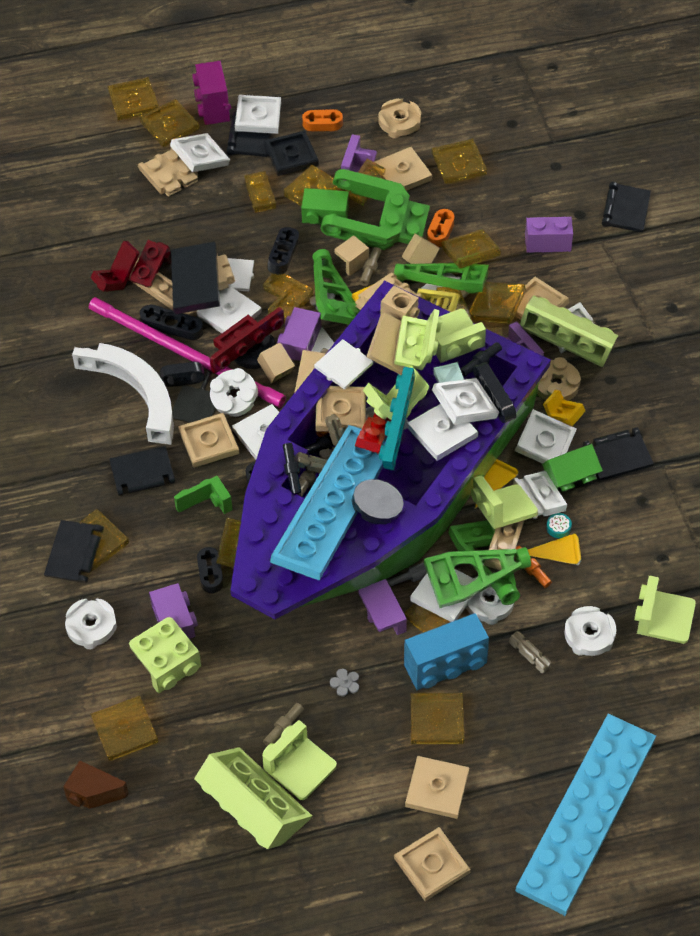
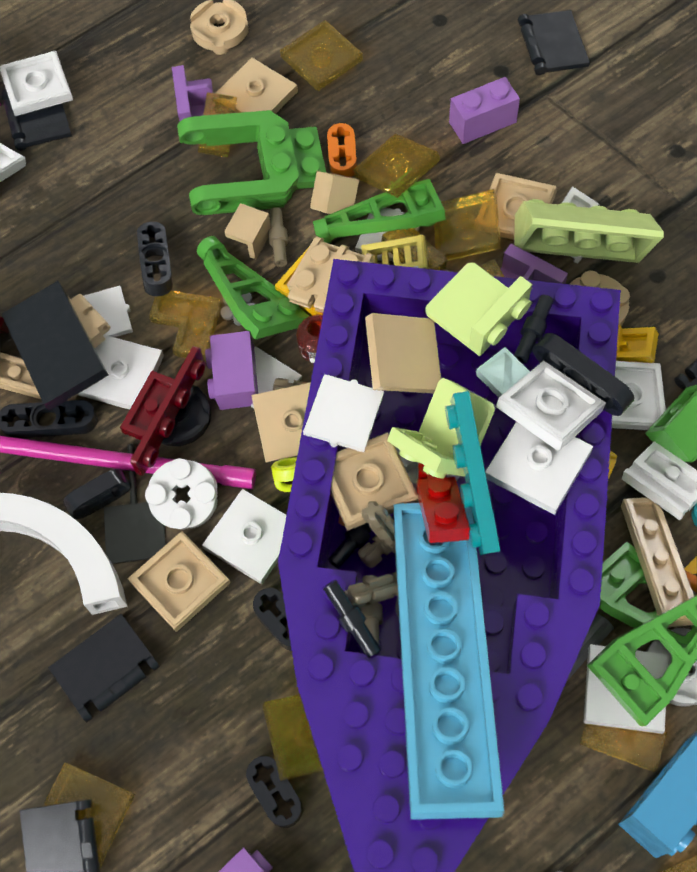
camera: 20 degrees left, 10 degrees up
bright green bracket [174,476,233,514] -> none
clear yellow plate [244,171,276,213] -> none
tan panel [257,343,295,383] -> none
black plate [264,130,319,176] -> none
clear yellow plate [284,165,346,206] -> none
bright green brick [301,188,349,224] -> none
orange beam [302,109,343,132] -> none
tile [351,479,404,524] -> none
medium lavender panel [359,579,407,635] -> none
tan brick [380,286,420,321] -> none
yellowish green bracket [394,309,442,370] -> none
yellowish green bracket [471,475,538,529] -> none

